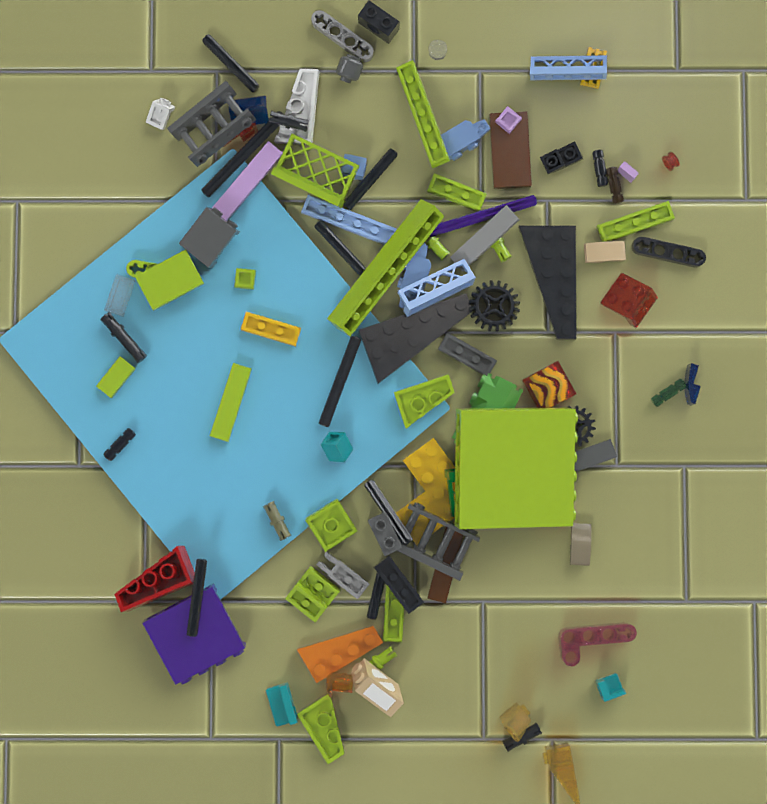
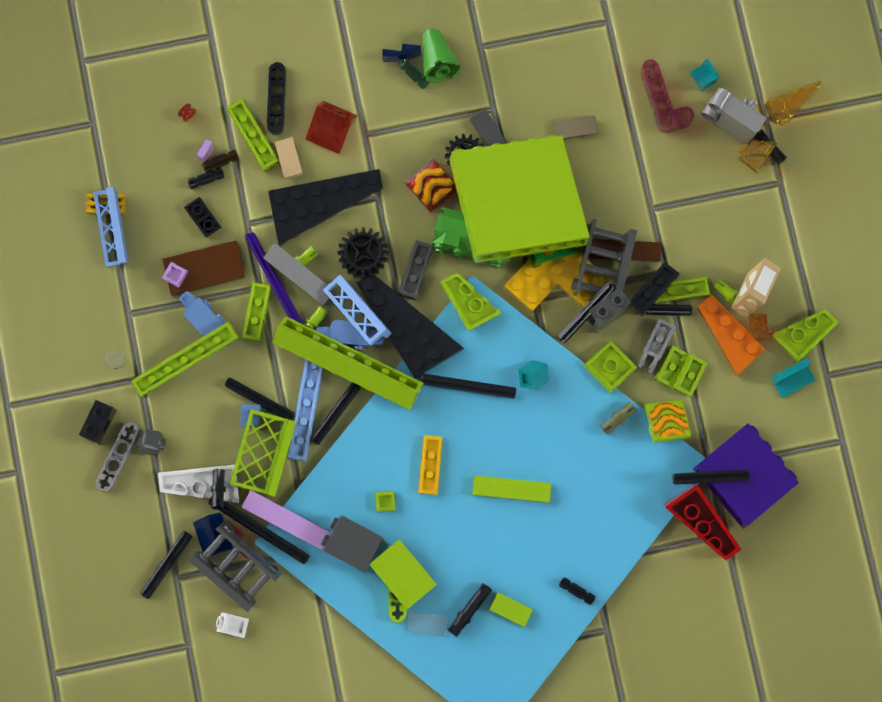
camera: 105 degrees left, 5 degrees down
none -> bright green cone [422,28,461,83]
none -> slope [644,400,691,443]
none -> light grey piece [701,88,767,145]

